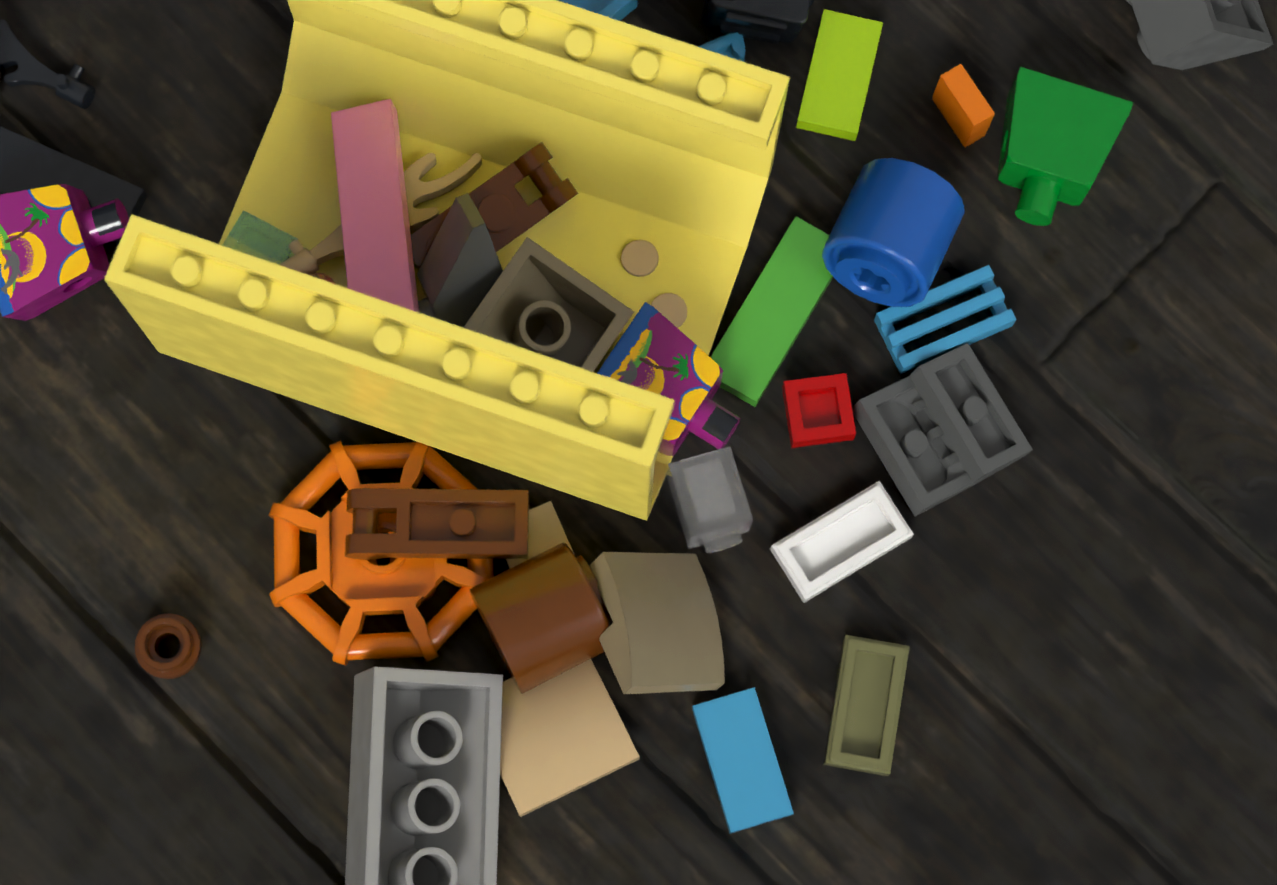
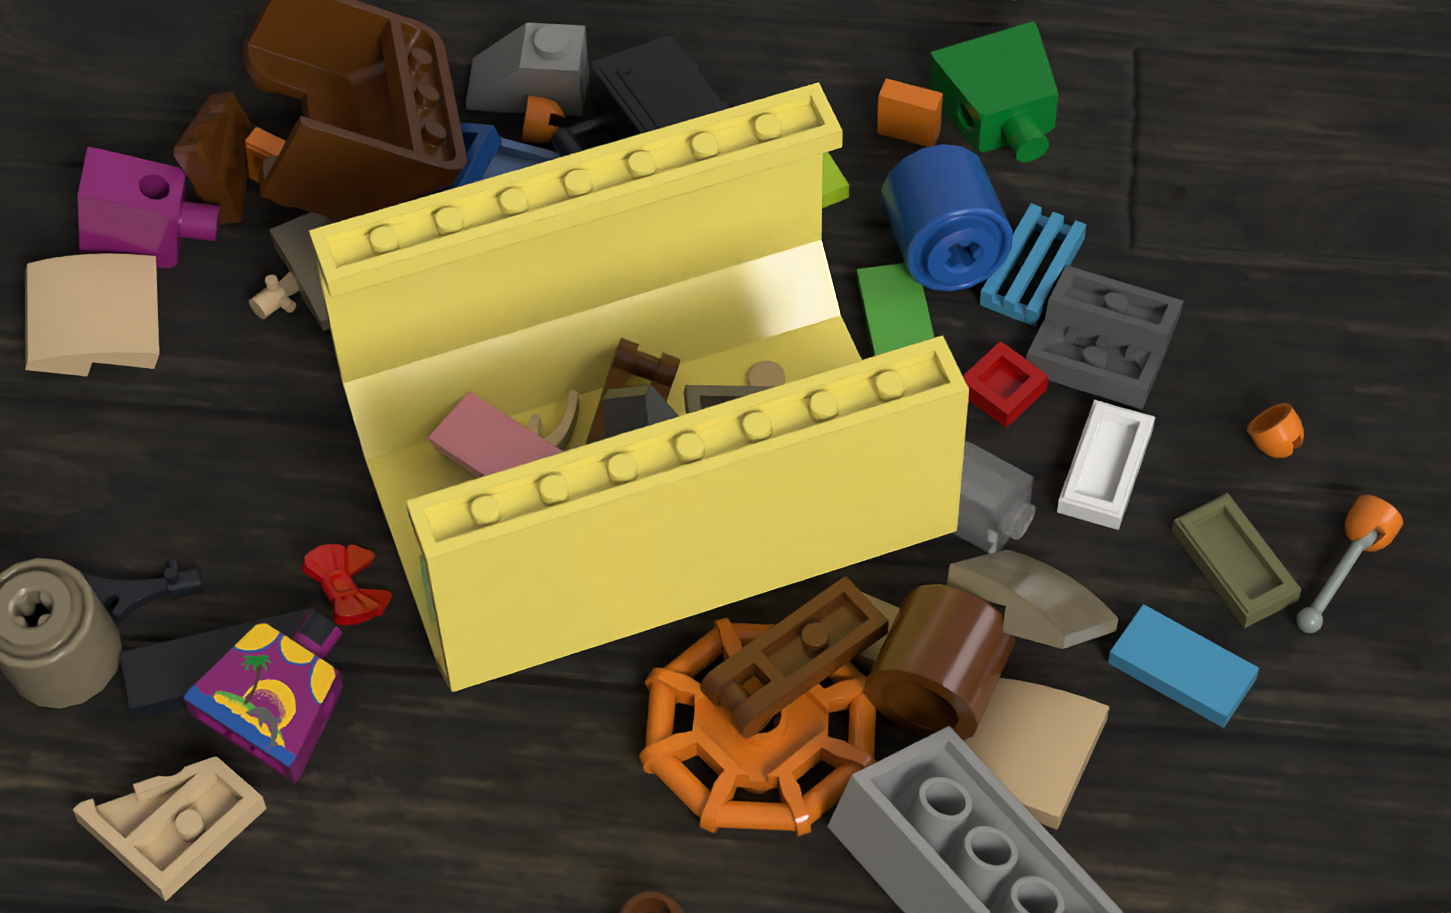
camera: 35 degrees left, 20 degrees down
none -> red piece [301,544,392,625]
none -> orange hinge [1247,403,1304,459]
none -> hinge [1296,495,1403,633]

